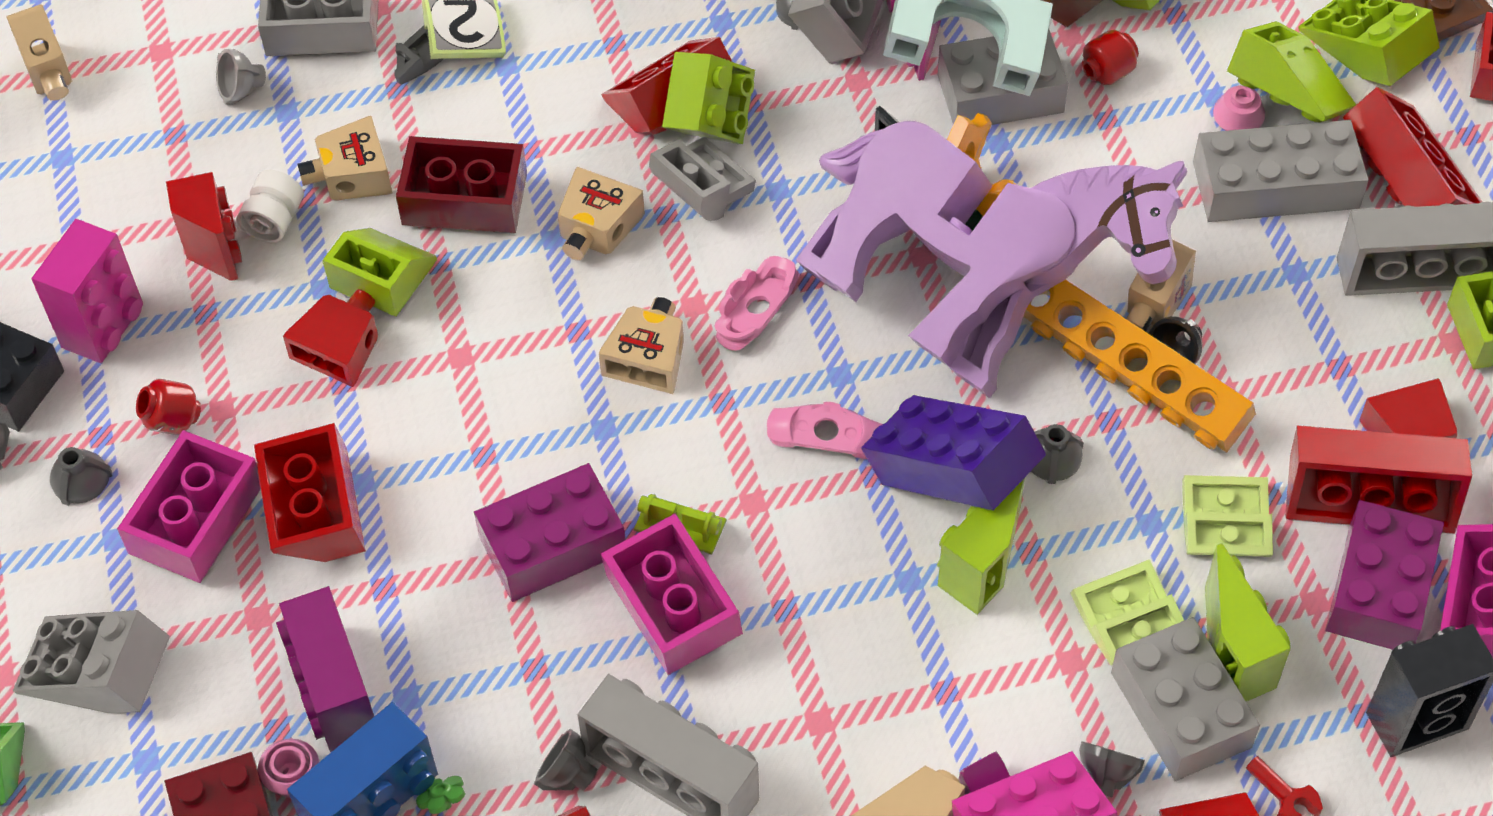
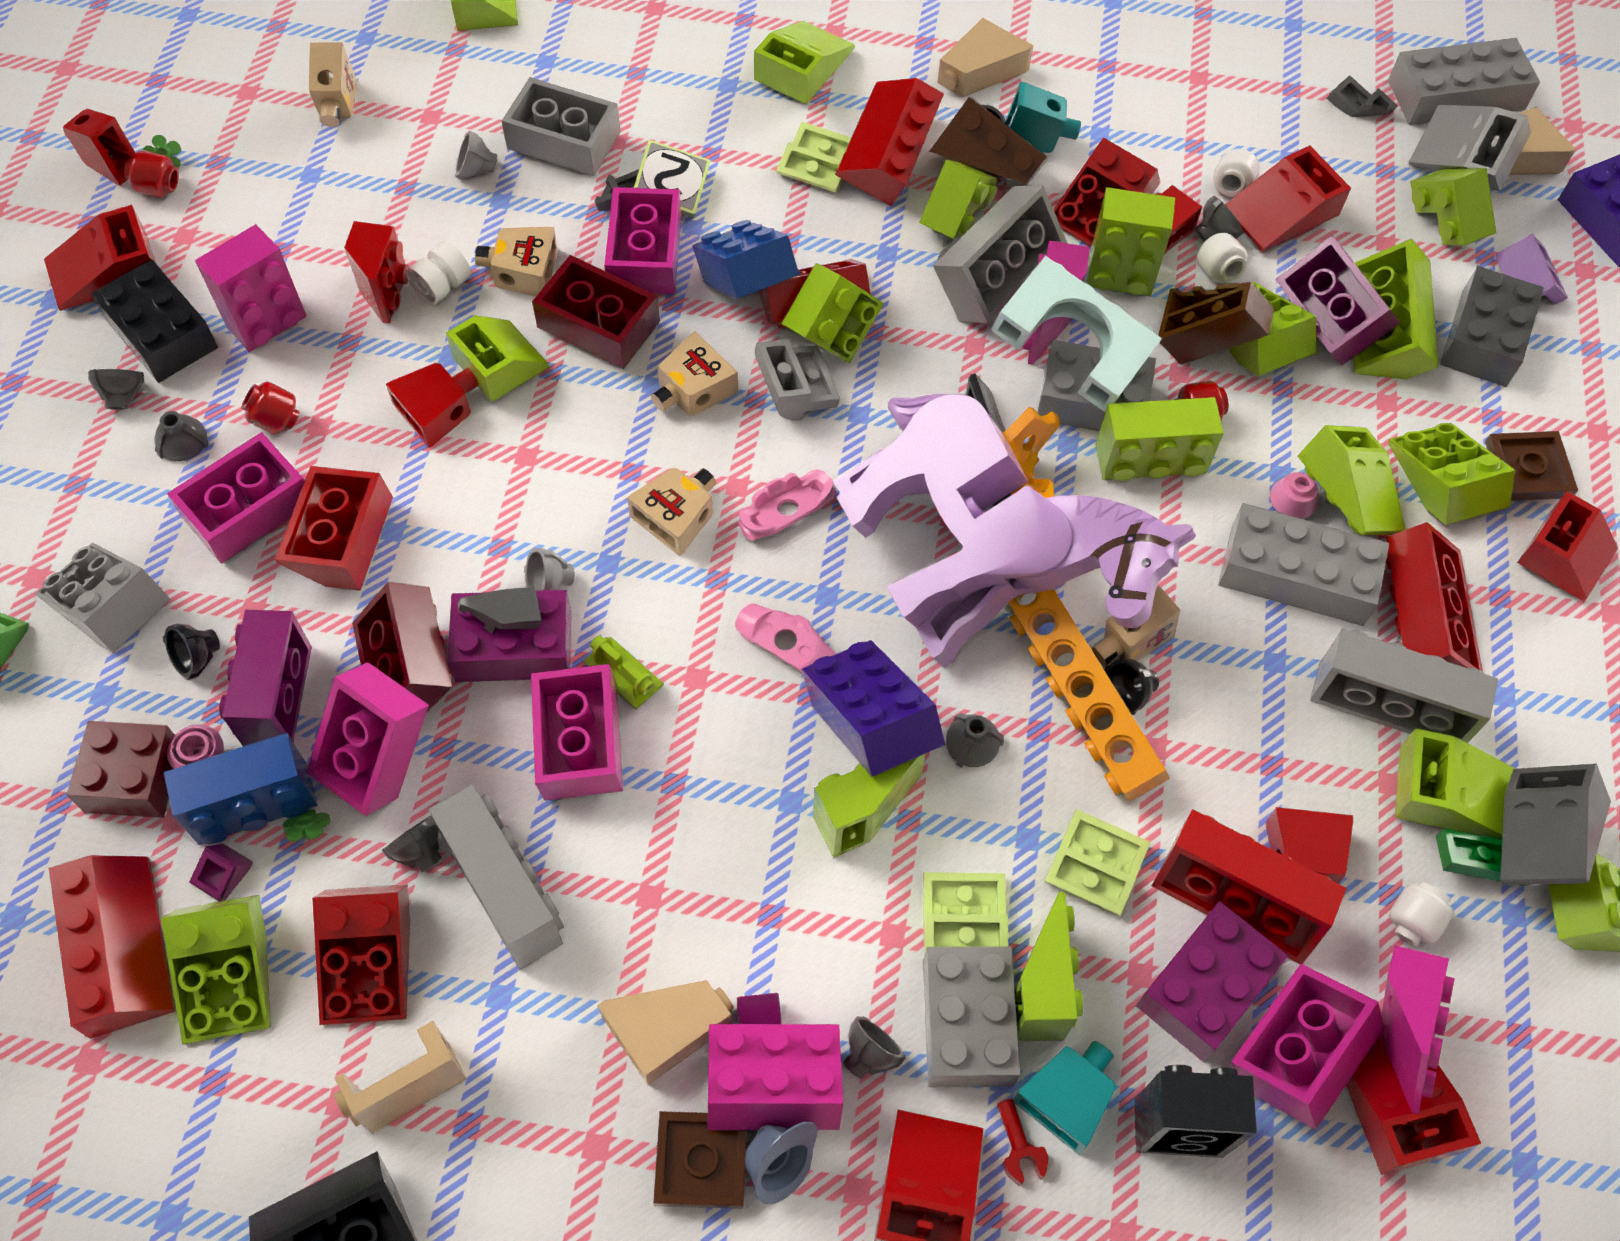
camera: 20 degrees right, 5 degrees up
none -> black piece [163,624,220,680]
none -> dark pink brick [306,662,429,816]
none -> dark red brick [352,582,452,712]
none -> dark grey slope [458,587,542,634]
none -> light grey piece [524,548,575,591]
none -> dark pink brick [604,187,682,294]
none -> blue brick [692,220,799,299]
none -> teal torso [1013,1041,1116,1155]
none -> lime brick [1095,397,1224,481]

